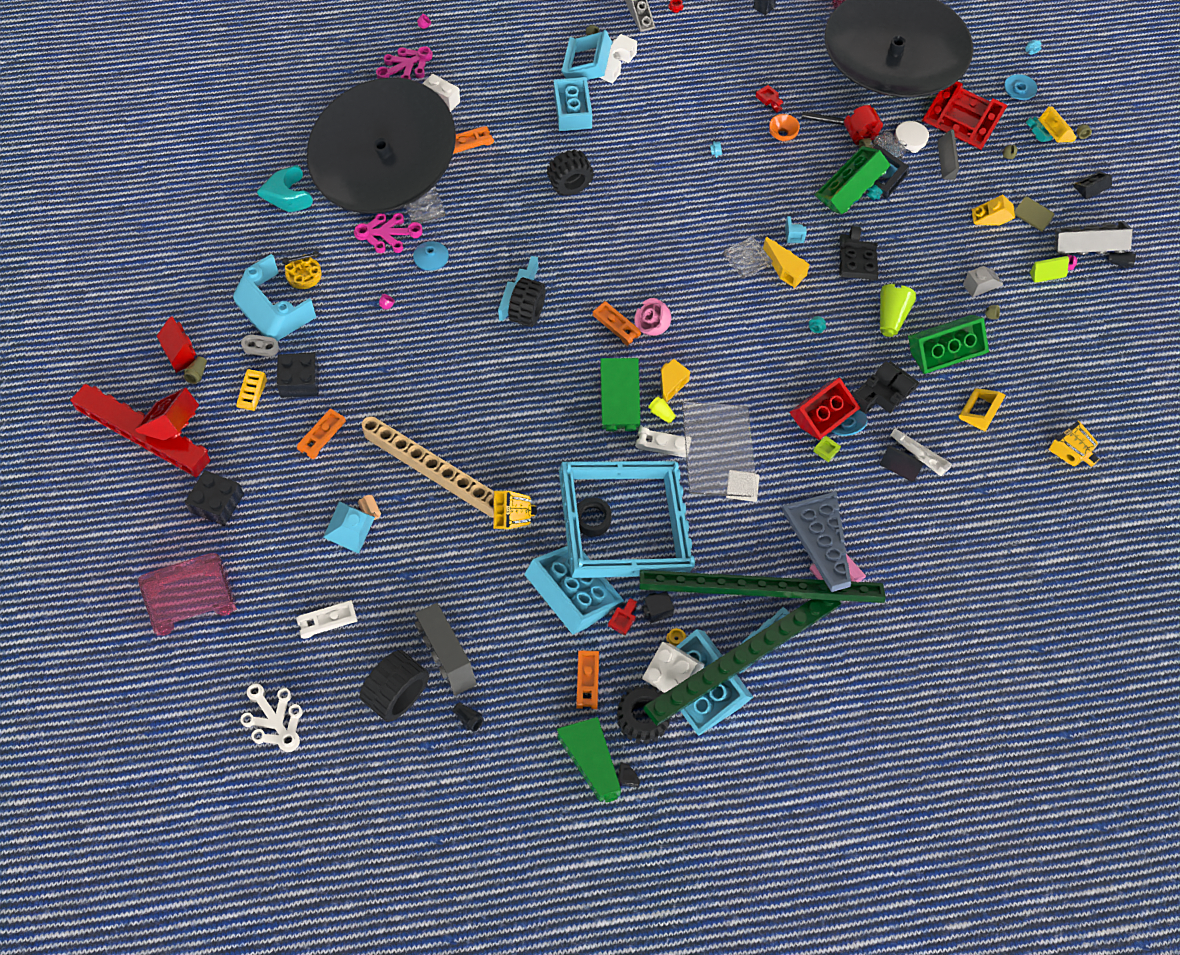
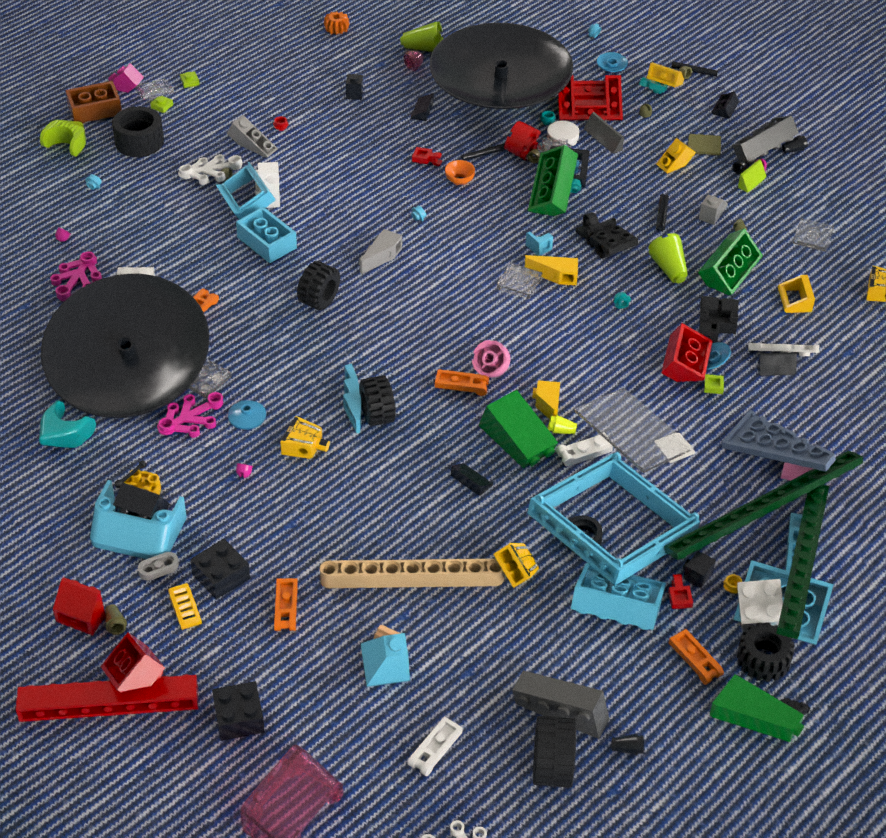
camera: 35 degrees left, 15 degrees down
none -> black brick [113,482,170,520]
none -> white plant [178,154,243,185]
none -> yellow torso [280,416,330,459]
none -> light grey slope [358,229,402,274]
none -> black slope [411,93,434,121]
none -> black slope [451,463,493,496]
none -> teal plate [540,111,556,125]
none -> black axle [656,194,669,231]
none -> black bar [671,61,718,77]
none -> black hinge [732,160,747,174]
none -> clear plate [792,218,834,252]

